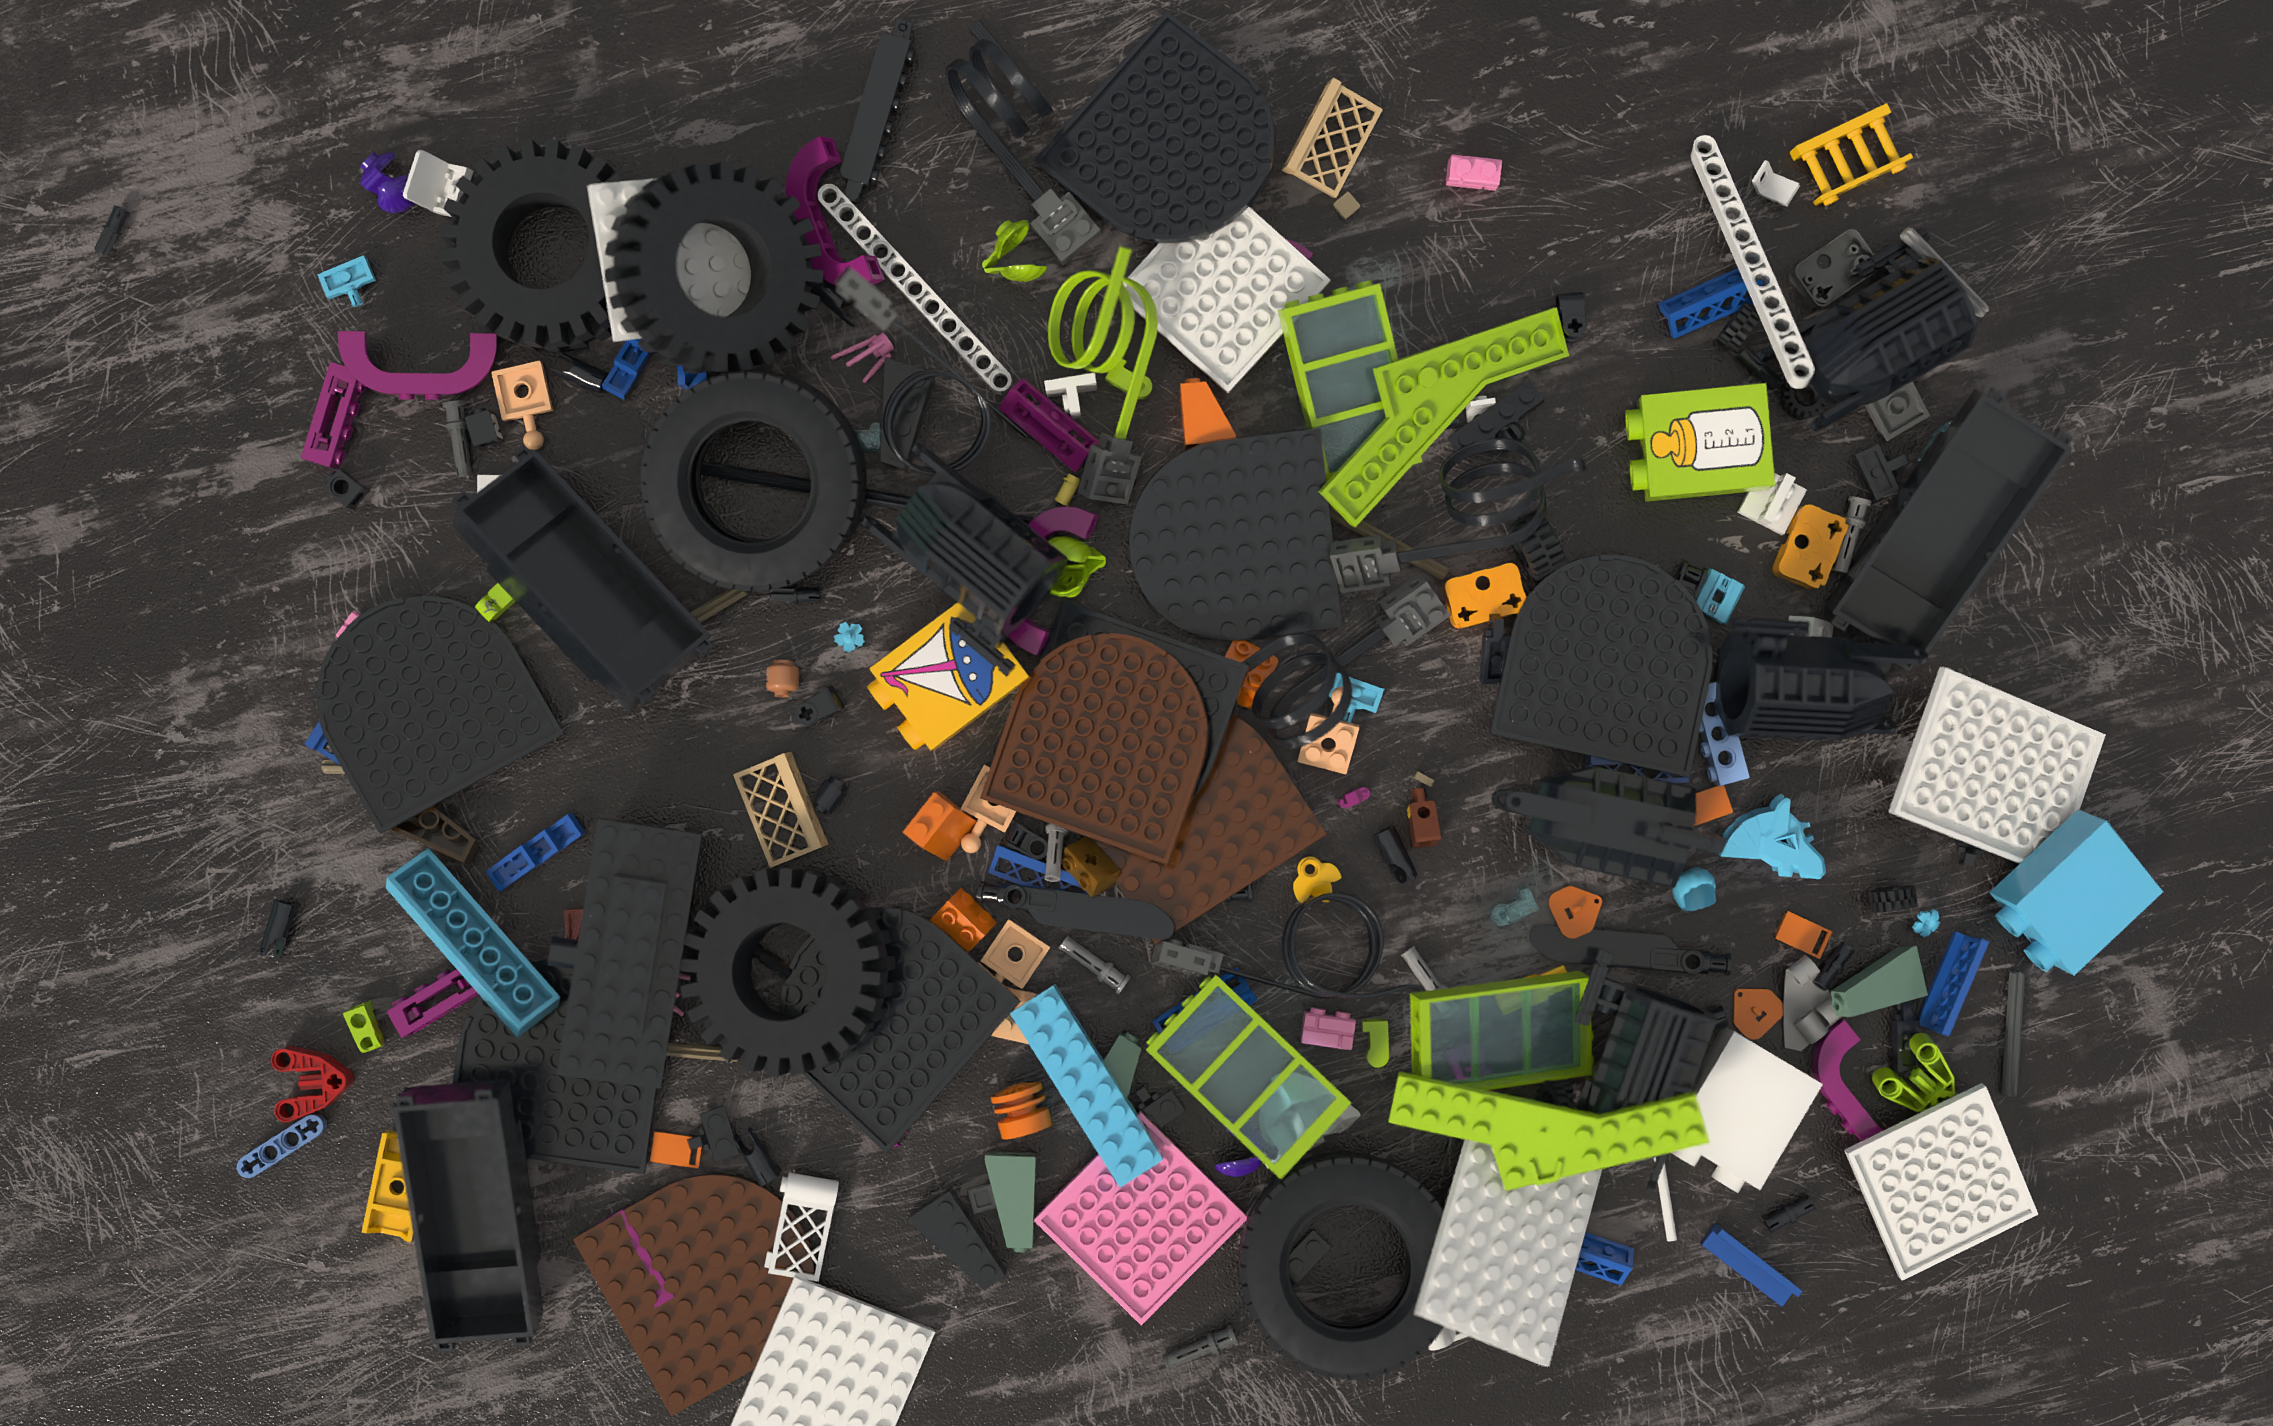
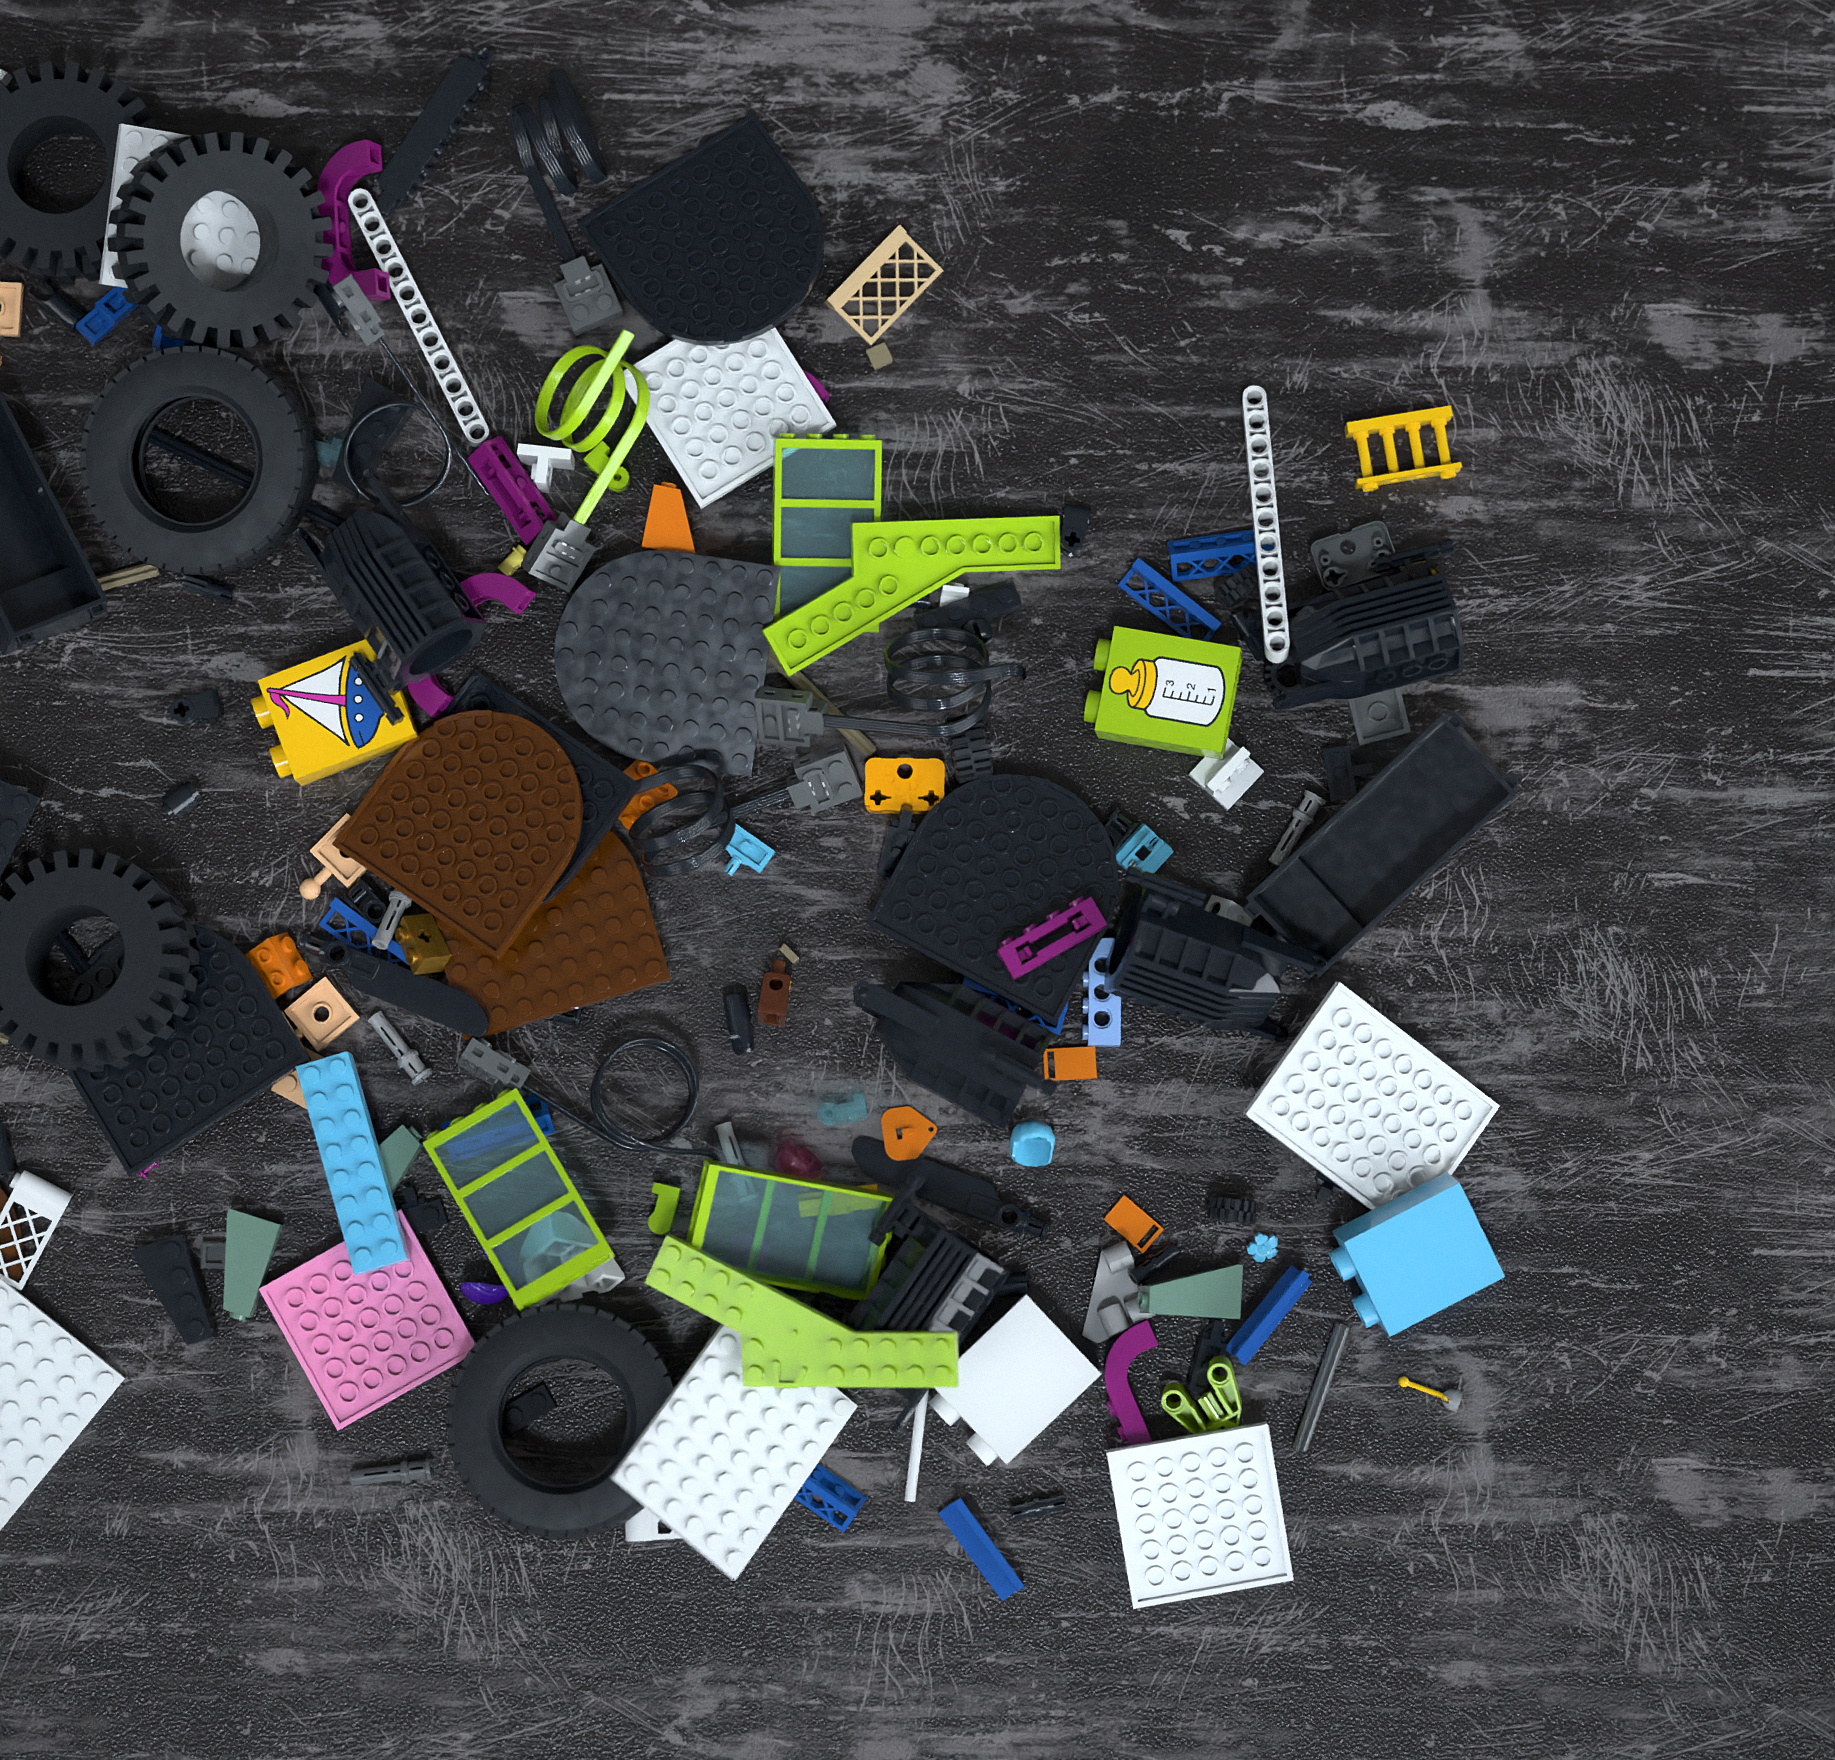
camera: 15 degrees right, 5 degrees down
tan fence [733,751,829,868] -> none
nougat head [766,660,799,697] -> none
bright pink plant [831,333,894,383] -> none
medium azure plant [834,622,865,653] -> none
orange slope [902,791,977,861] -> none
lime animal [982,220,1048,282] -> none
orange wheel [990,1081,1053,1139] -> none
lime animal [1048,536,1106,598] -> none
yellow plate [1293,856,1342,903] -> none
light nougat plate [1297,686,1359,774] -> none
bright pink brick [1300,1007,1356,1050] -> none
magenta piece [1338,787,1370,808] -> none
bright pink brick [1446,154,1502,191] -> none
medium azure animal [1714,794,1826,879] -> none
orange piece [1733,989,1783,1039] -> none
white bracket [1752,160,1800,207] -> none
light orange axle [1772,504,1849,590] -> none
light grey axle [1900,227,1989,317] -> none
none -> clear pink cylinder [772,1139,827,1191]
none -> magenta brick [997,896,1107,980]
none -> blue fence [1117,558,1221,642]
none -> hinge [1398,1376,1463,1412]

